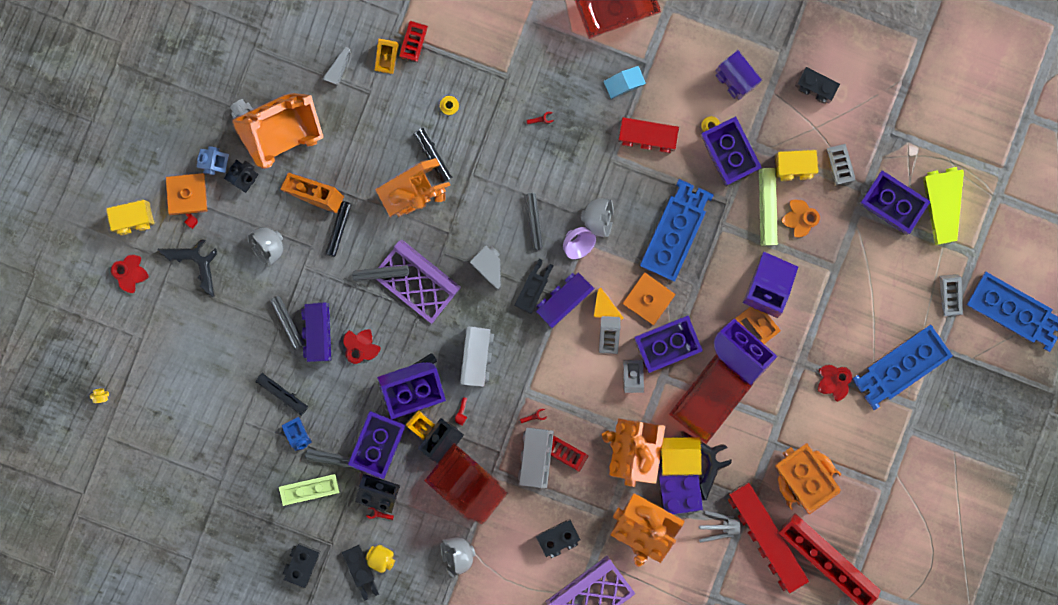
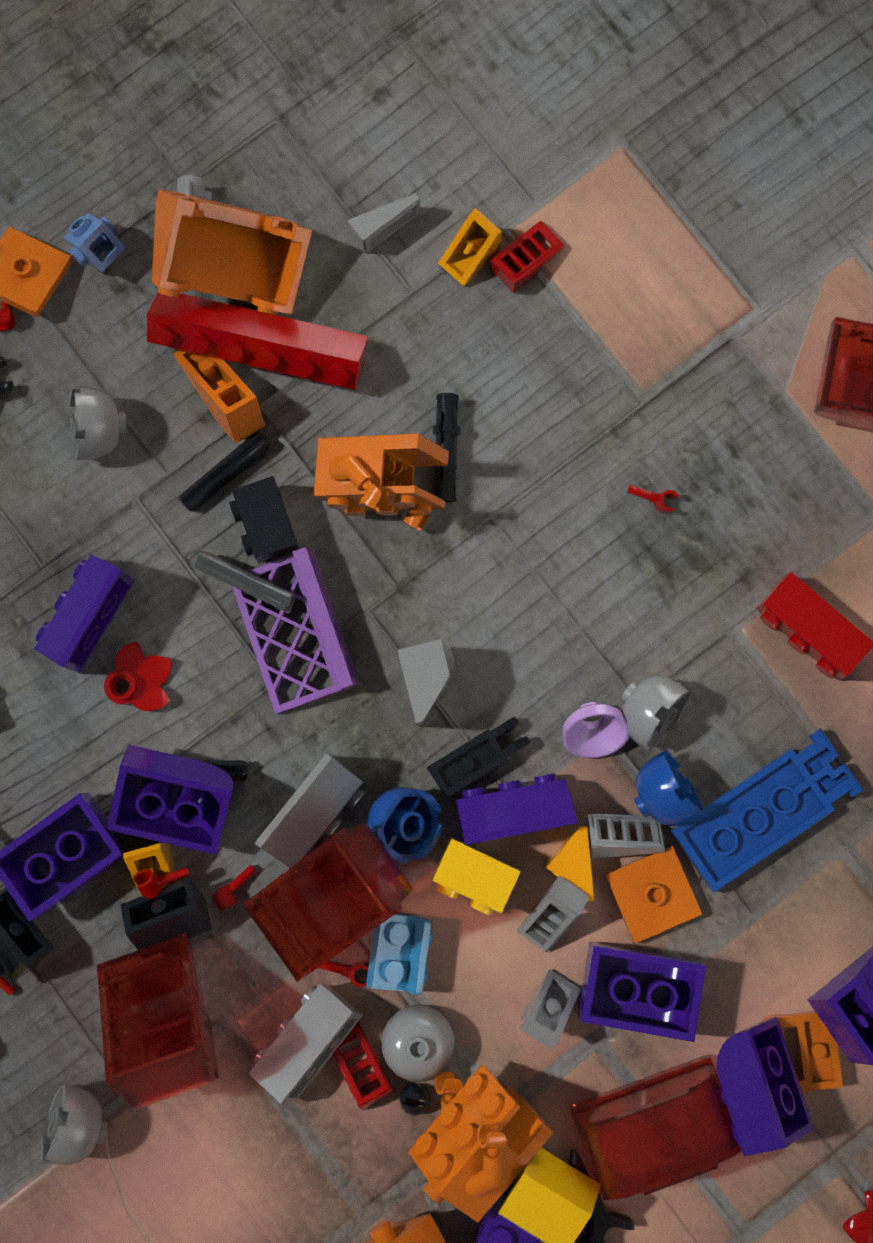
camera: 35 degrees right, 5 degrees down
black brick [224,159,259,193] -> none
dark grey axle [270,296,304,349] -> none
yellow plate [440,96,459,115] -> none
dark grey axle [526,193,543,250] -> none
black brick [536,519,580,558] -> none
medium azure slope [603,66,646,99] -> none
none -> red hand [134,867,190,899]
none -> red brick [147,293,368,390]
none -> black brick [229,476,299,564]
none -> clear red container [242,823,413,982]
none -> dark azure bracket [366,911,433,995]
none -> blue cylinder [367,787,442,863]
none -> light grey cylinder [382,1005,455,1082]
none -> black hinge [400,1083,430,1116]
none -> yellow brick [432,837,521,916]
none -> light grey slope [586,814,665,859]
none -> blue cylinder [634,750,704,826]

